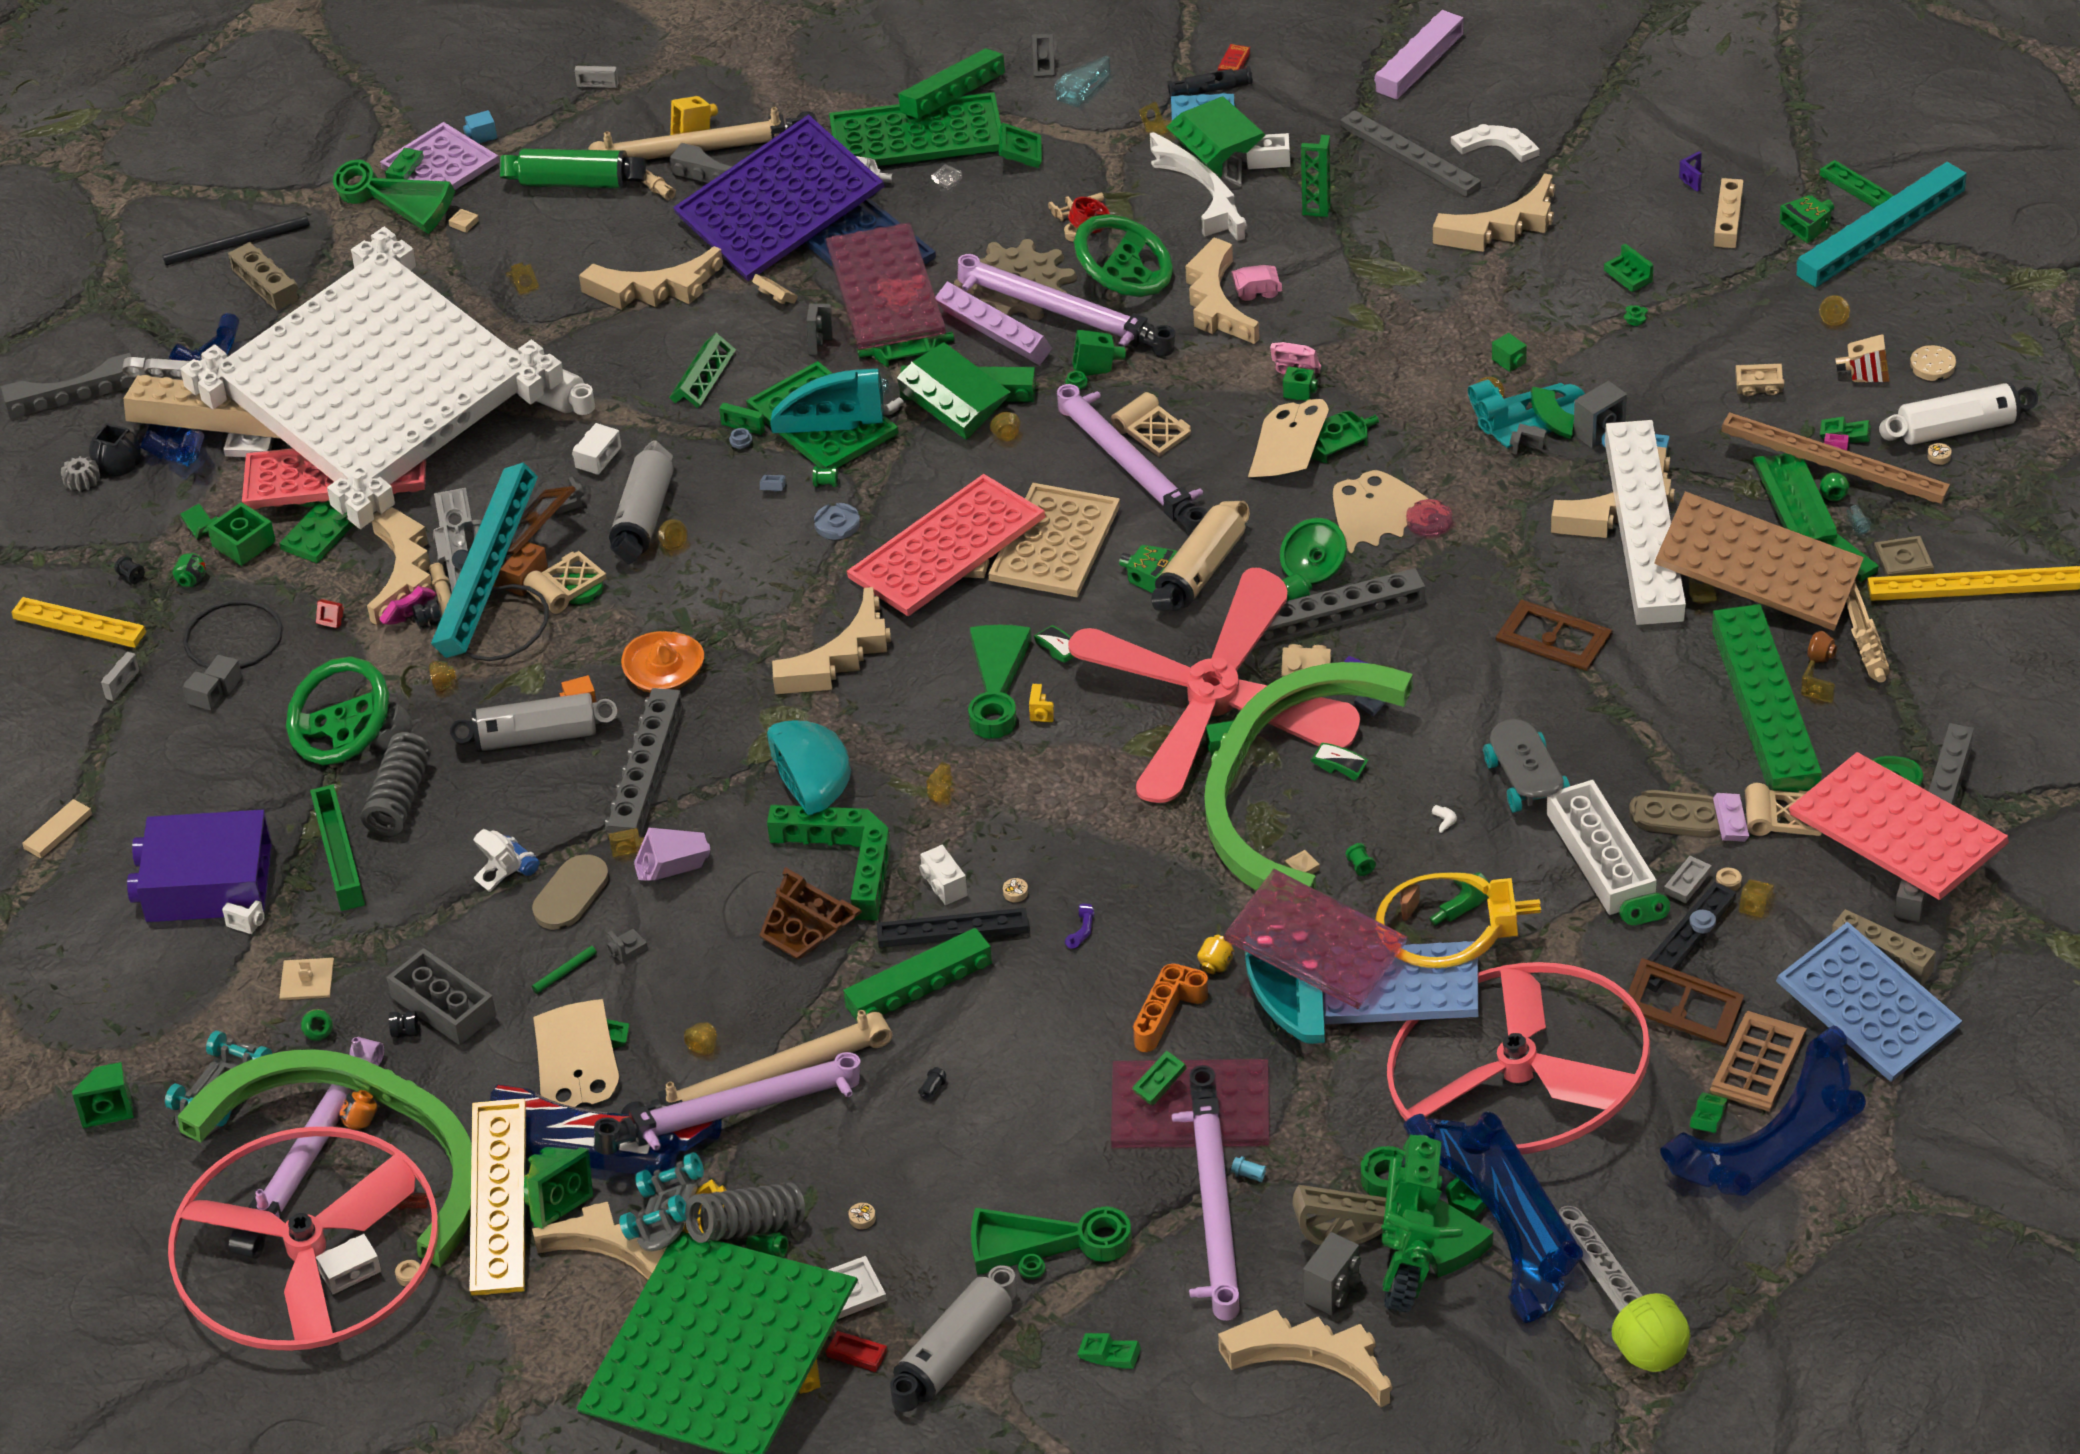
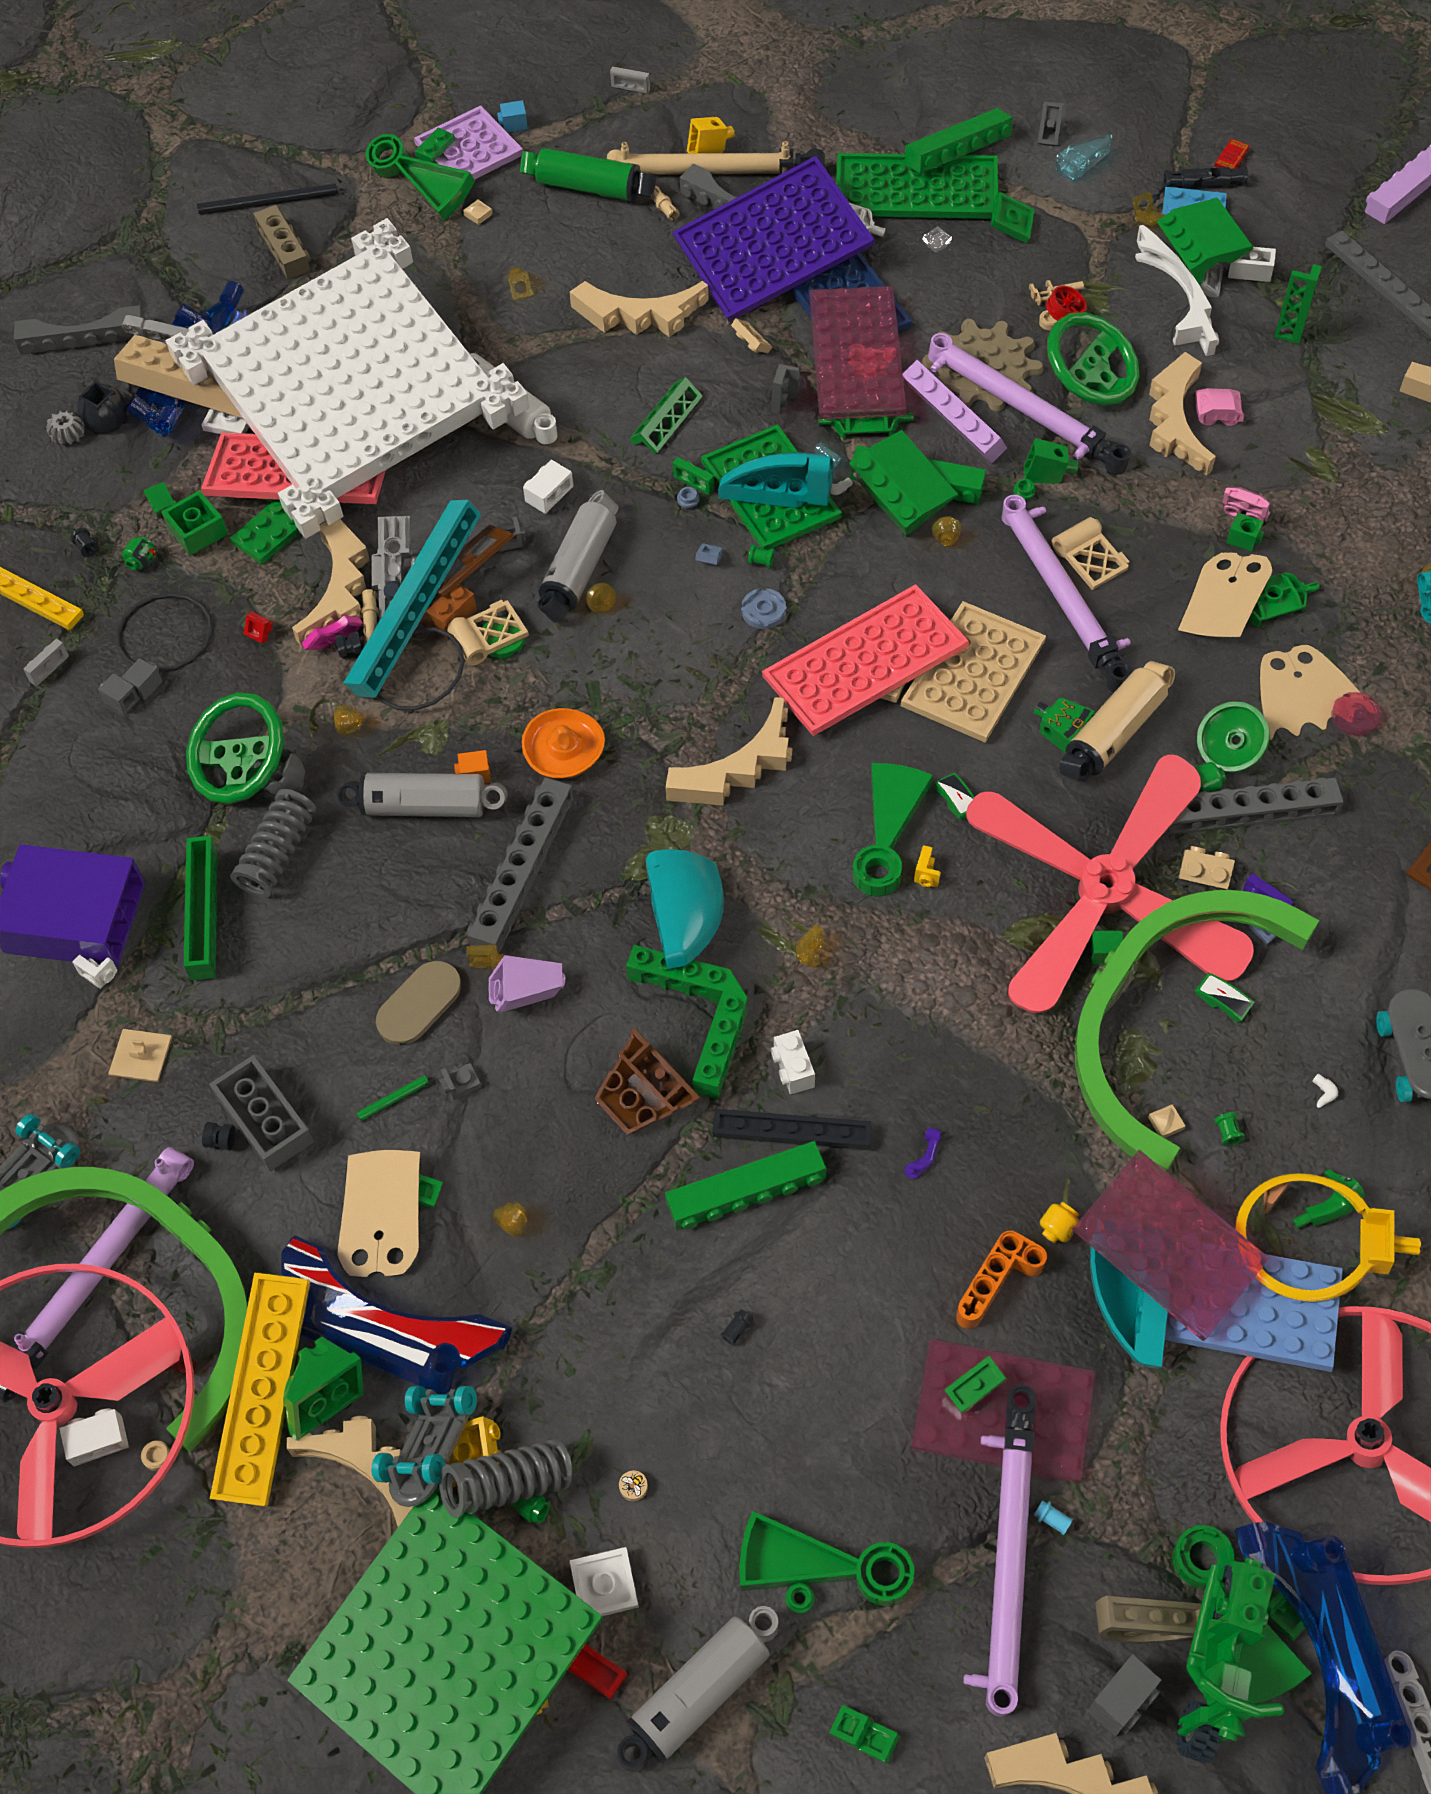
camera: 10 degrees right, 15 degrees up
green piece [301,1009,333,1041] -> none
orange head [339,1090,377,1130] -> none
white piece [473,829,540,892] -> none
lavender piece [594,1052,860,1155] -> none
tan piece [621,1010,893,1116] -> none
tan tile [1003,878,1028,902] -> none

